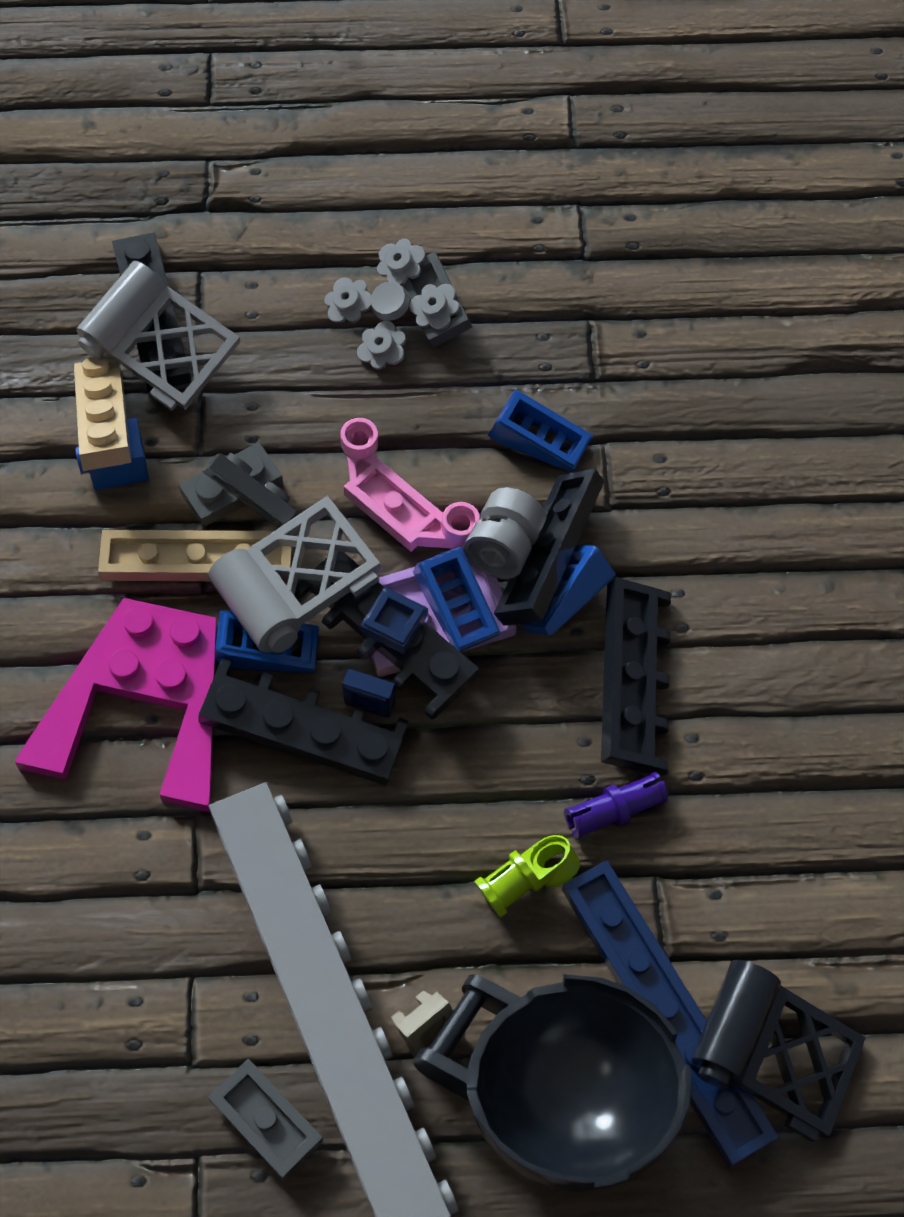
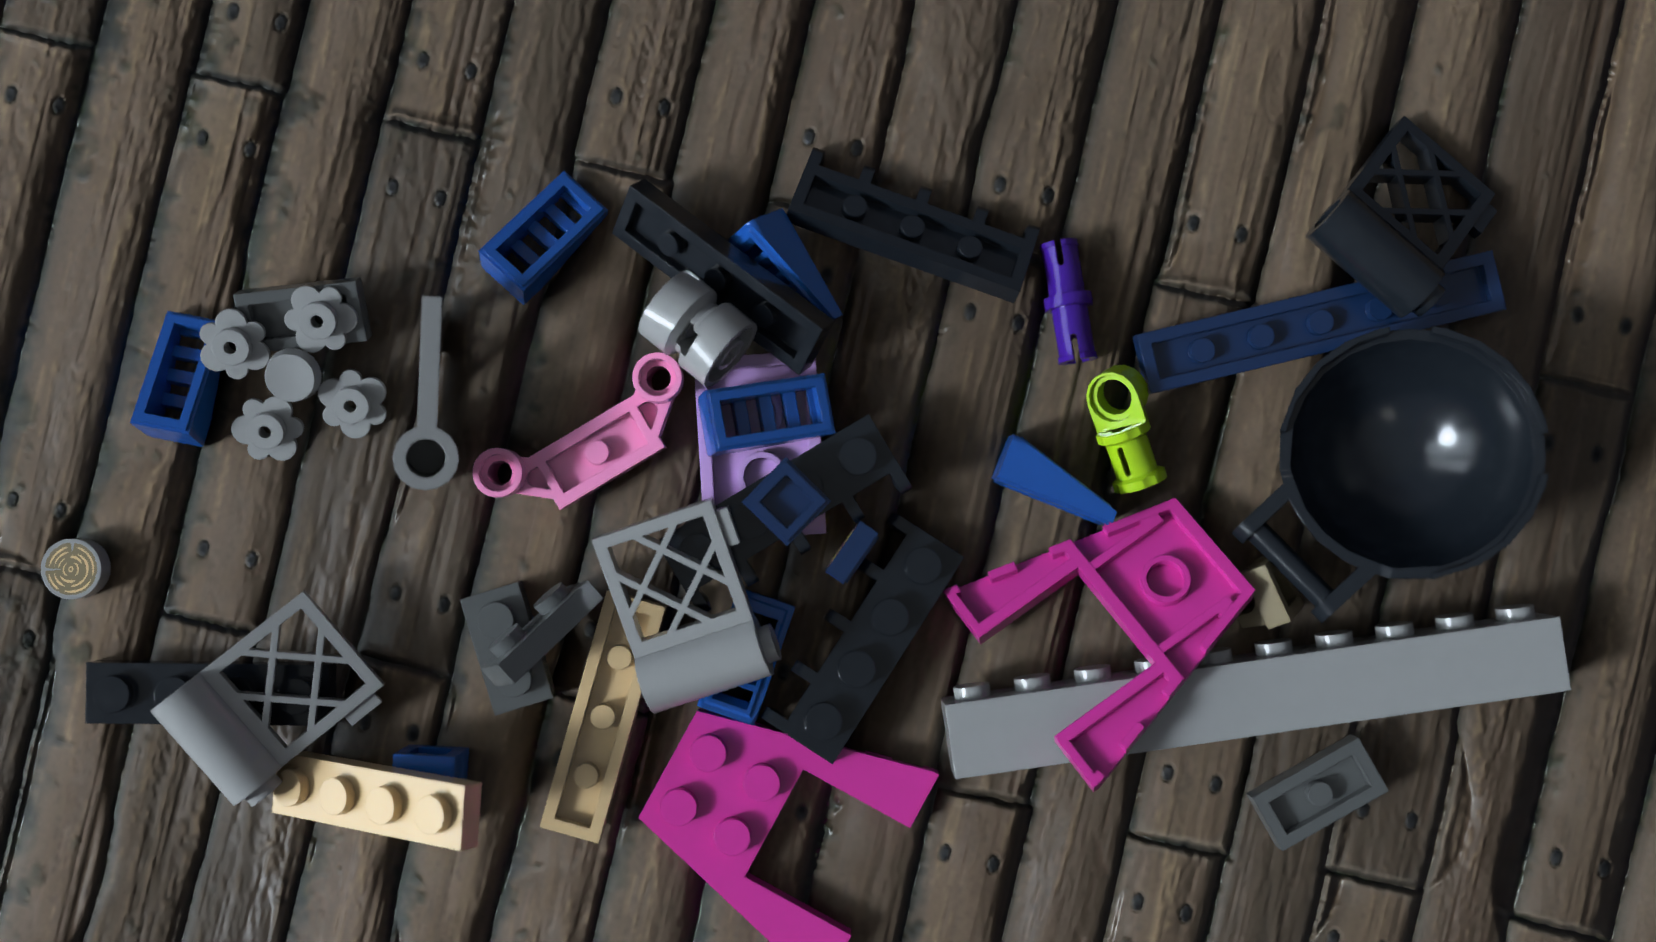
camera: 70 degrees left, 25 degrees up
none -> tile [41,538,111,599]
none -> blue slope [130,311,221,447]
none -> light grey piece [392,296,459,491]
none -> dark pink wing [943,498,1255,793]
none -> blue slope [991,434,1117,525]

